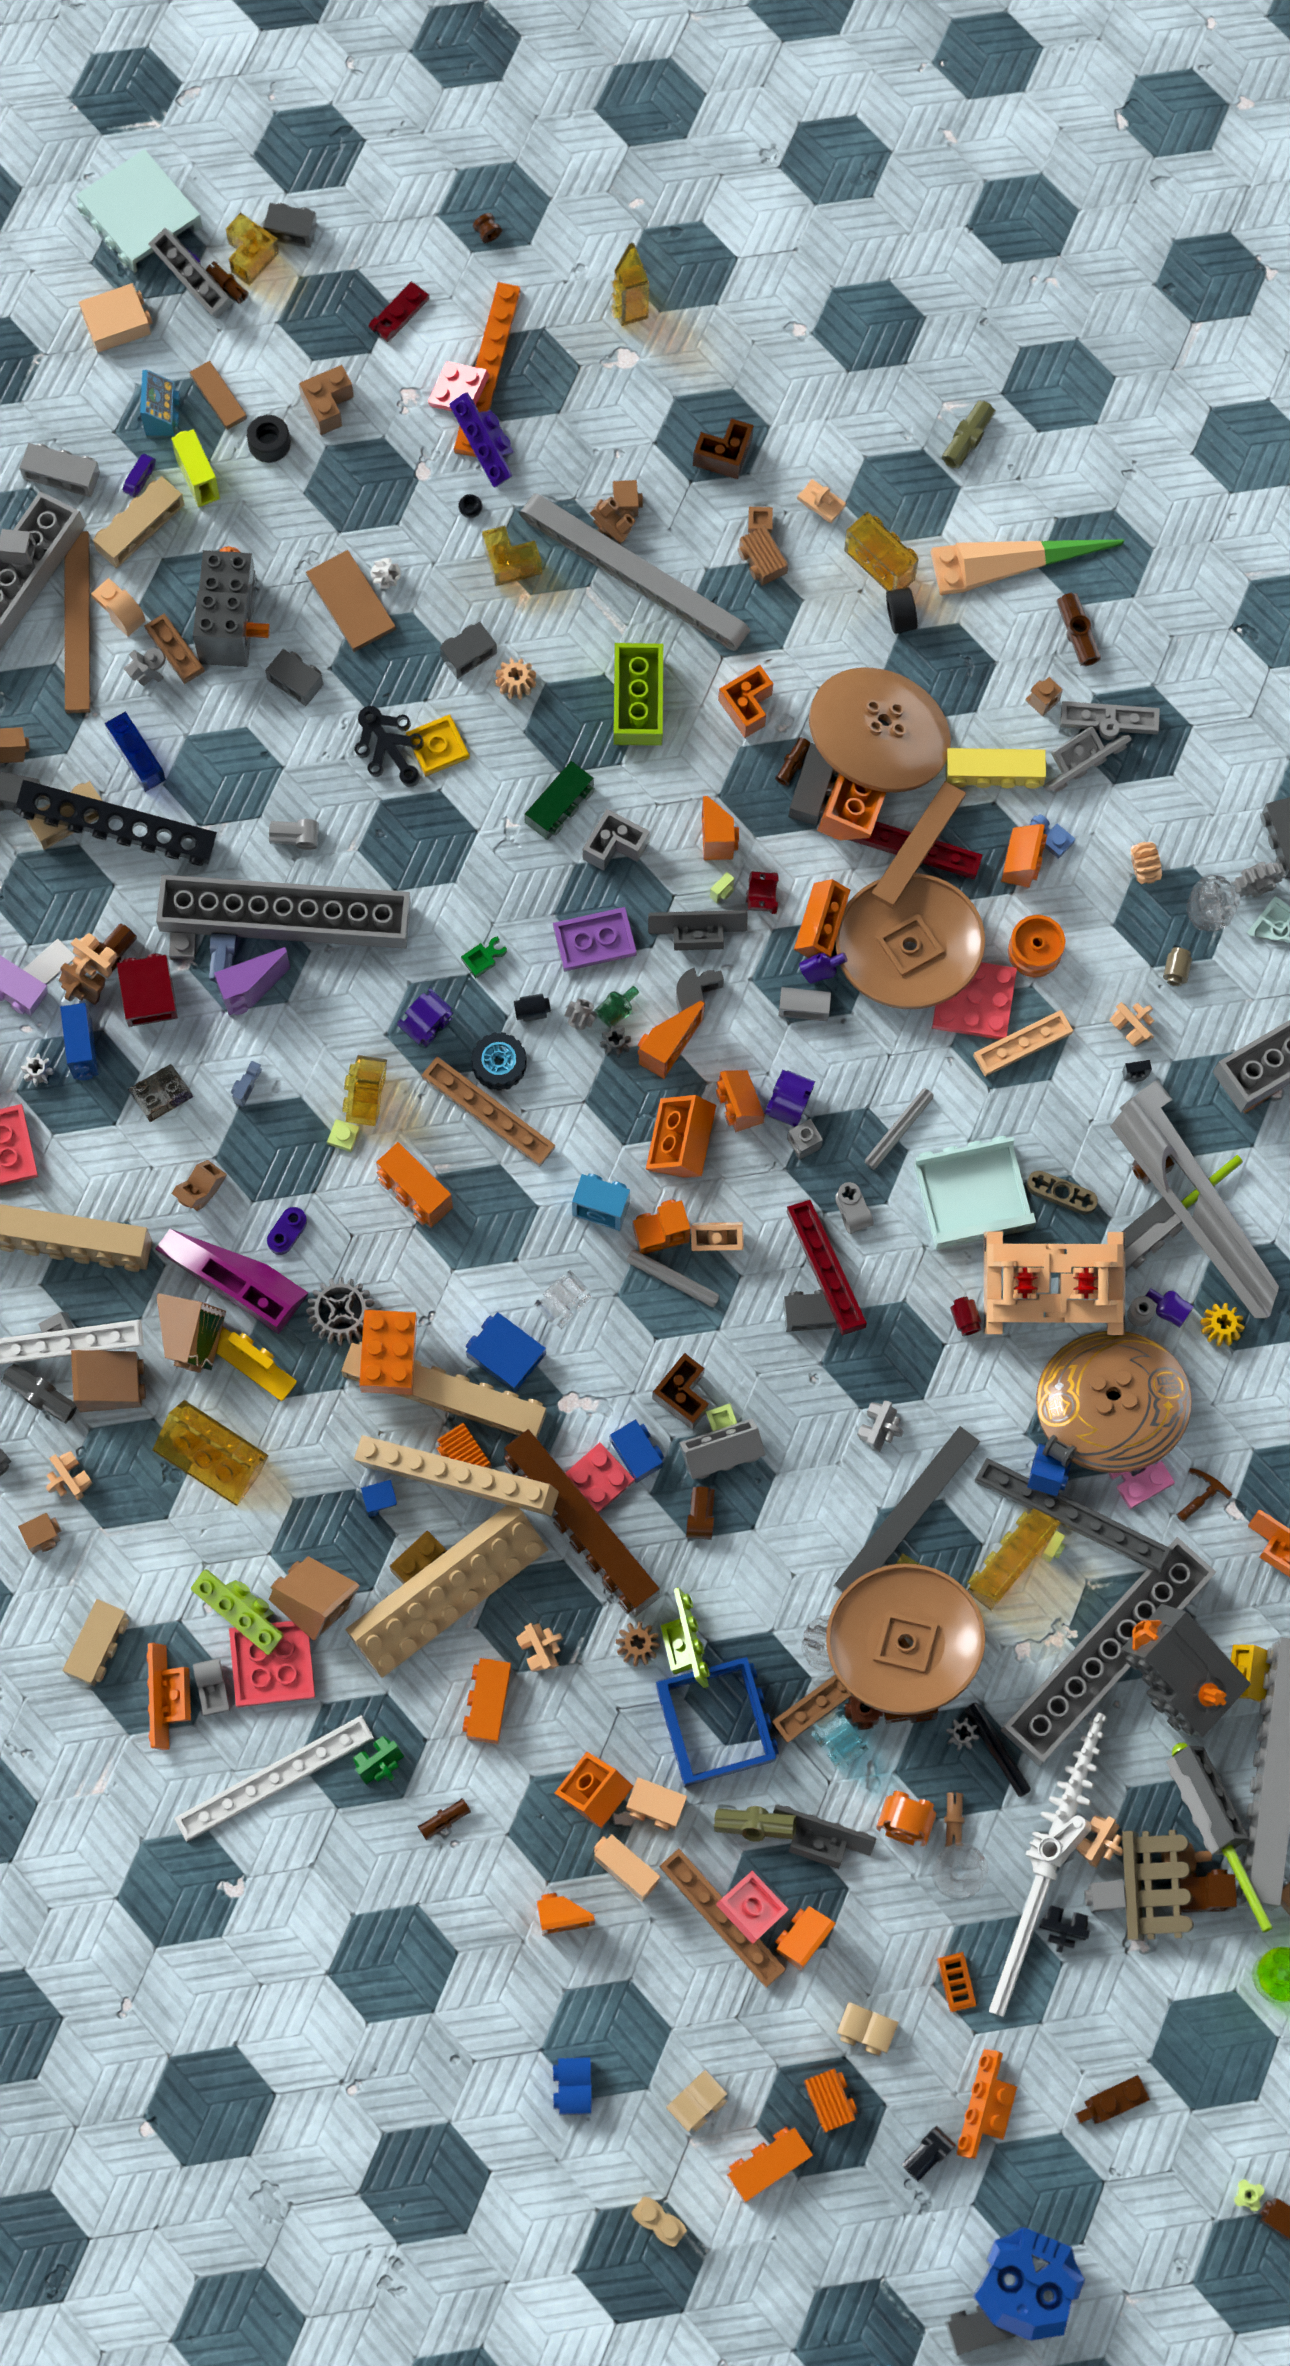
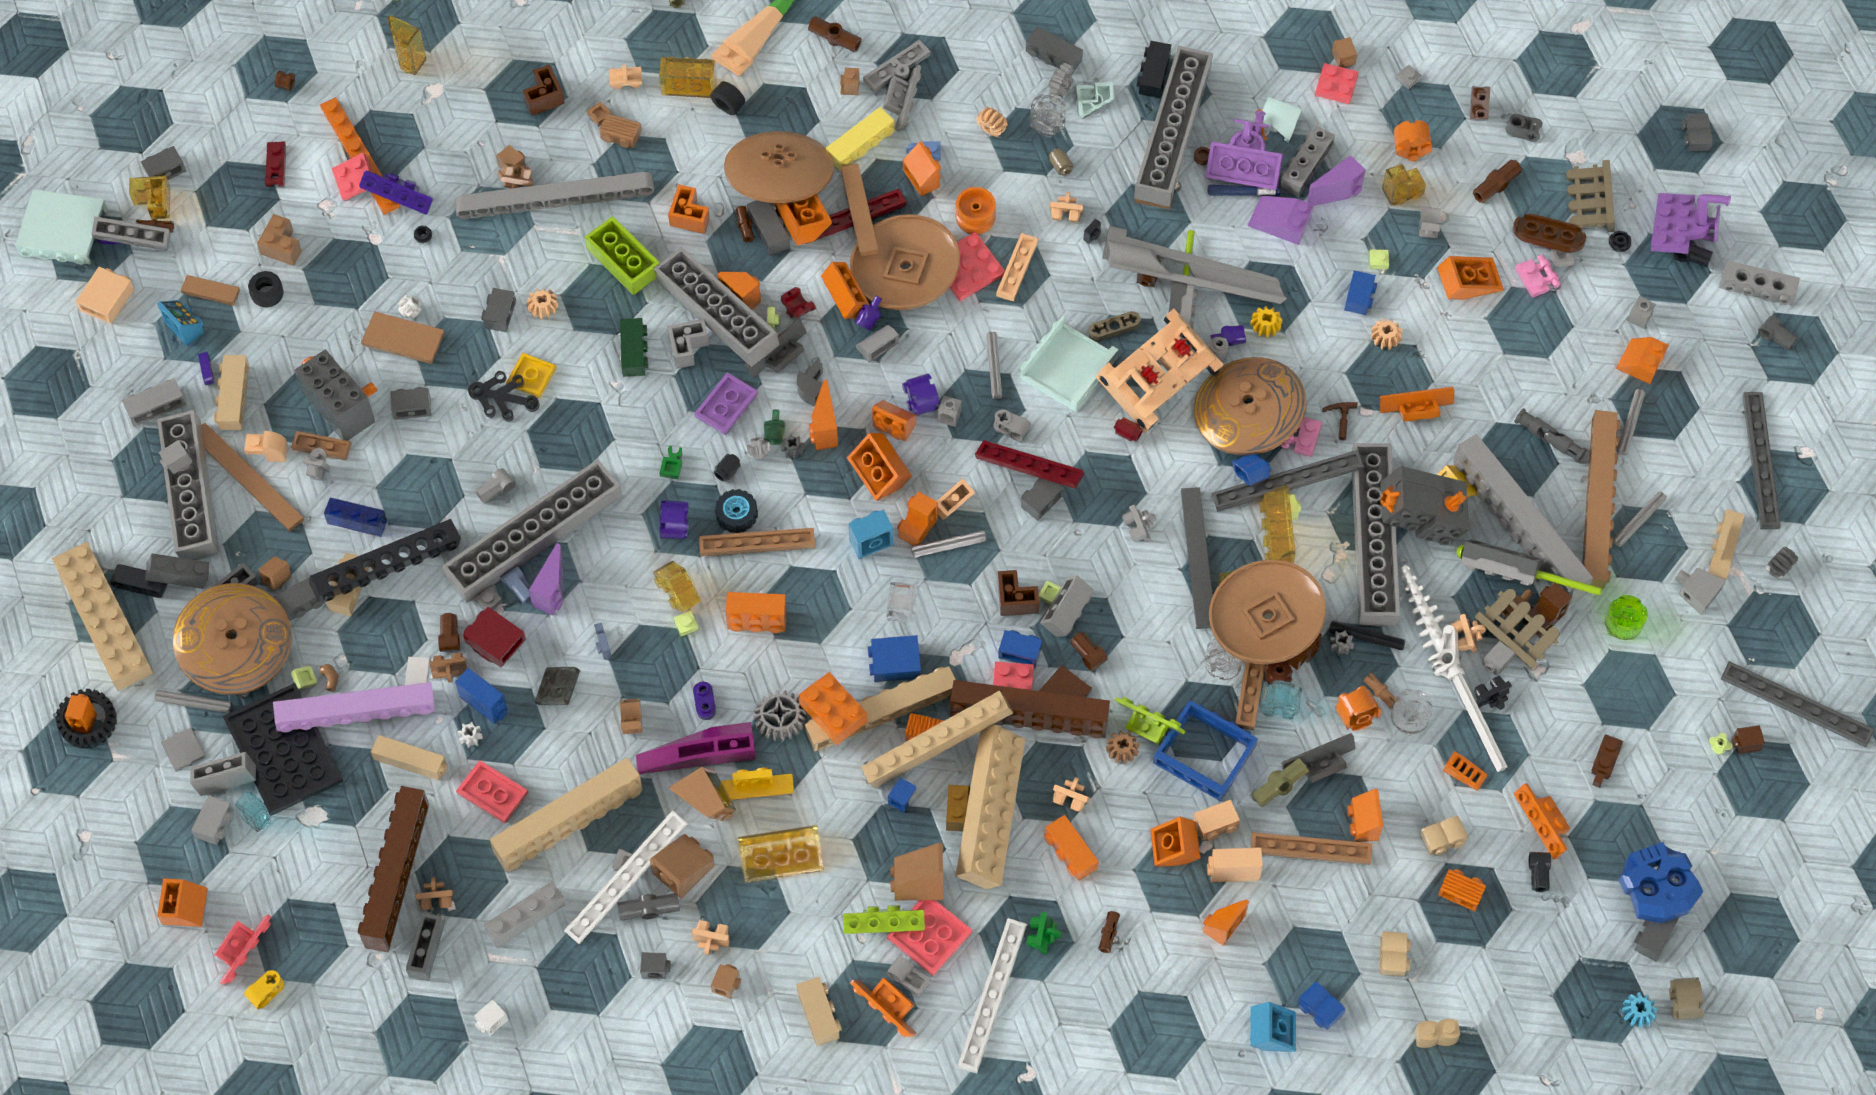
camera: 40 degrees left, 10 degrees down
light nougat hips [71,933,117,979] -> none
neon yellow brick [171,429,220,508] -> none
clear yellow brick [482,525,542,586] -> none
coral plate [716,1871,789,1944] -> none
orange brick [727,2126,813,2203] -> none
dark grey bush [1043,1435,1077,1467] -> none
none -> light grey brick [653,247,780,367]
none -> reddish brown tile [1039,665,1092,697]
none -> dark azure slope [1250,1002,1296,1052]

